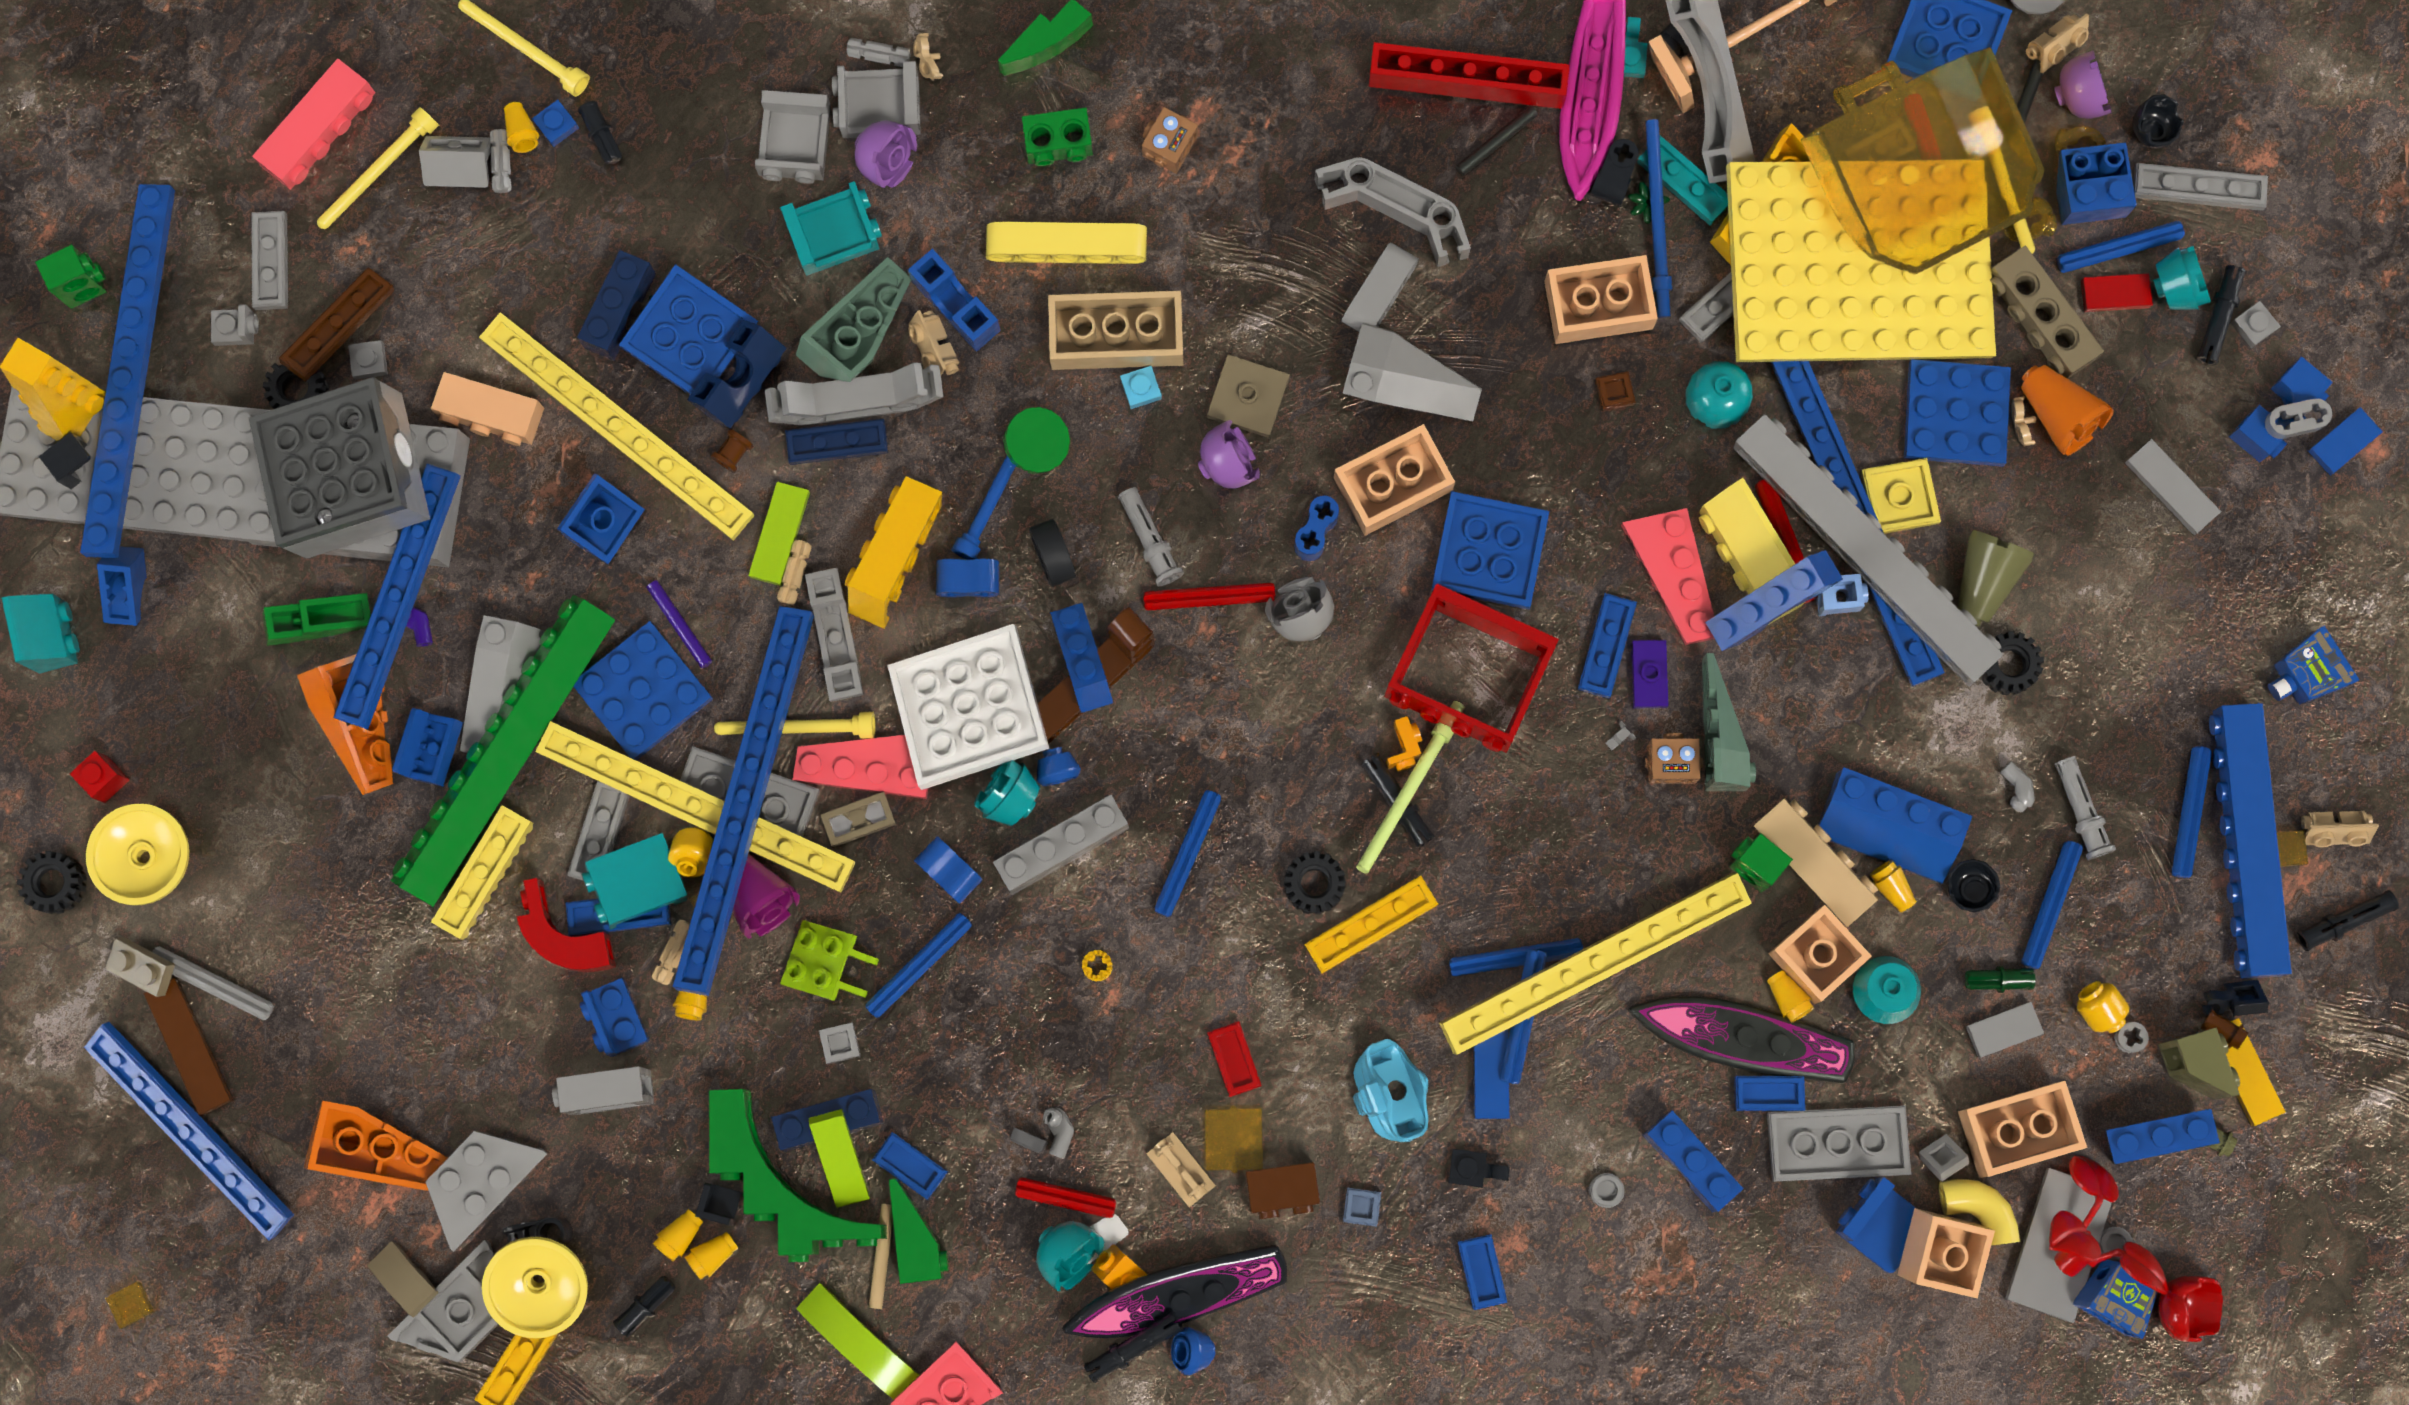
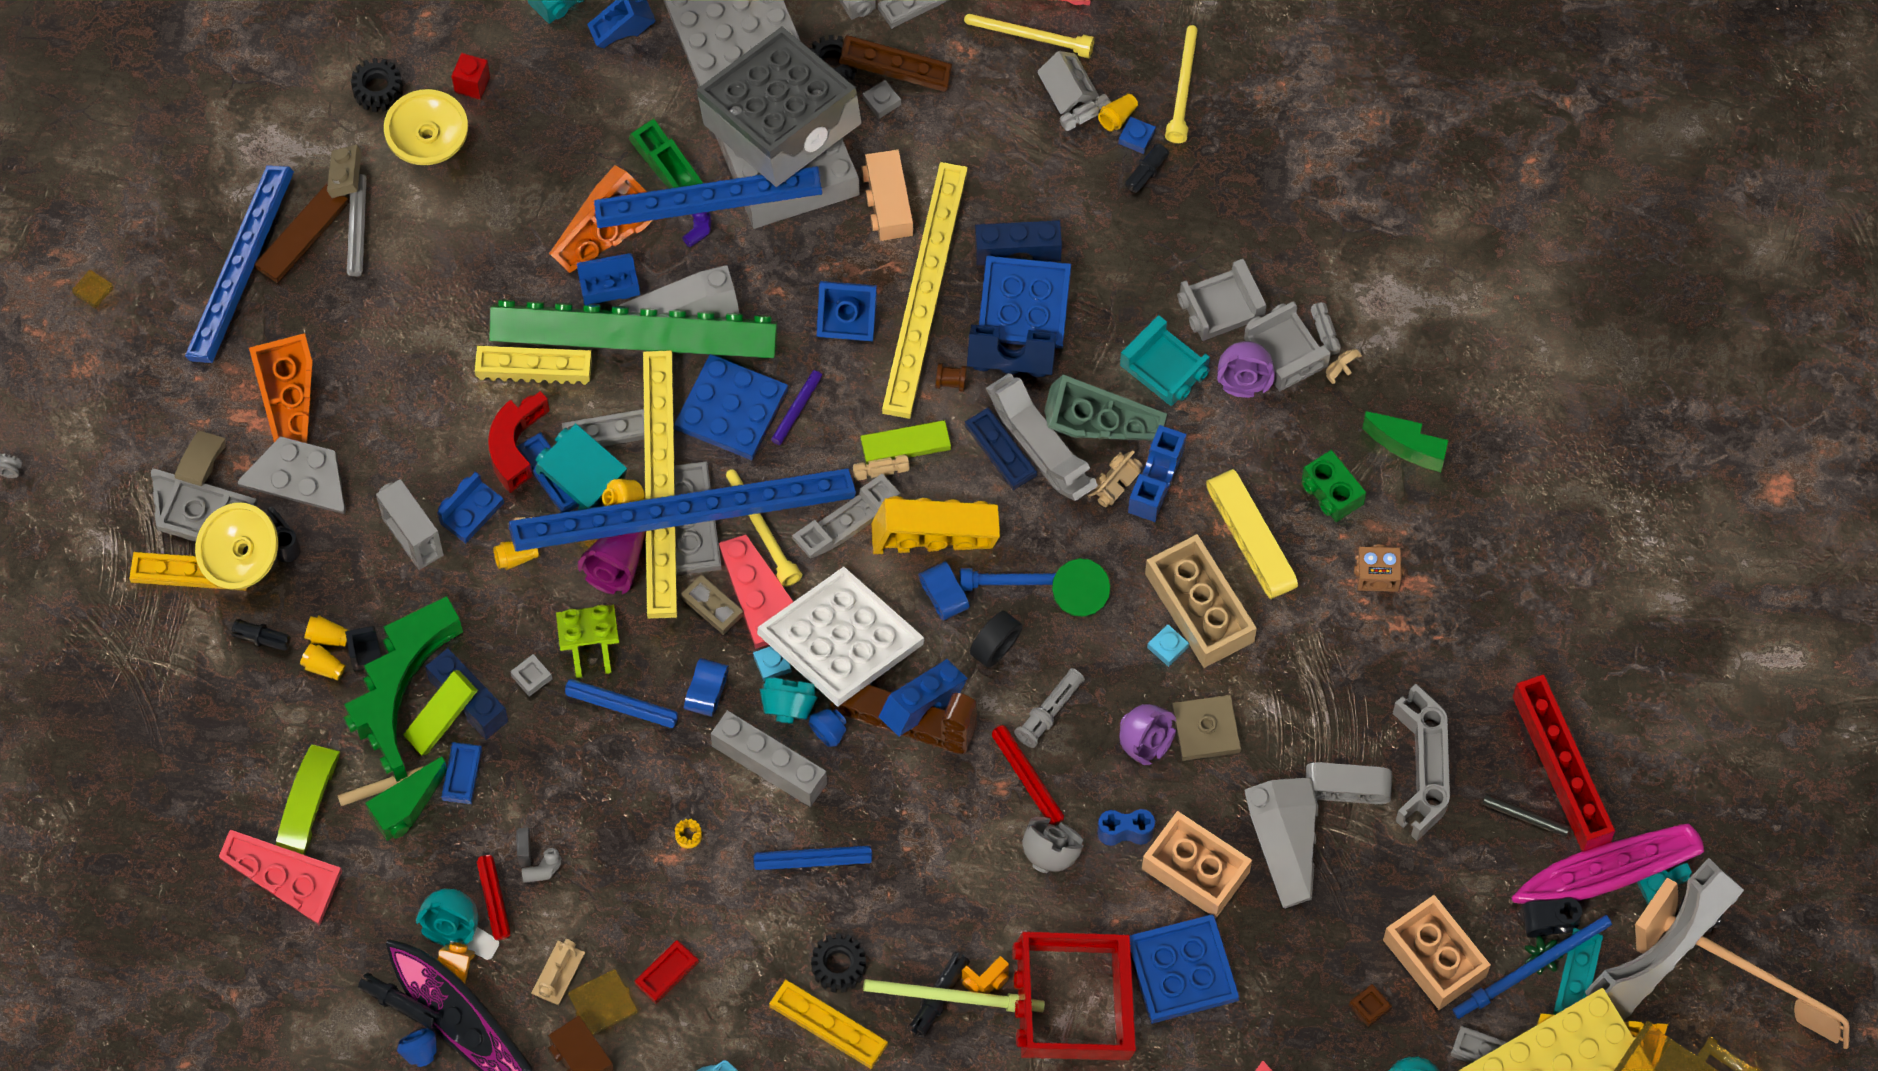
camera: 60 degrees right, 15 degrees down
none -> medium azure plate [753,646,791,682]

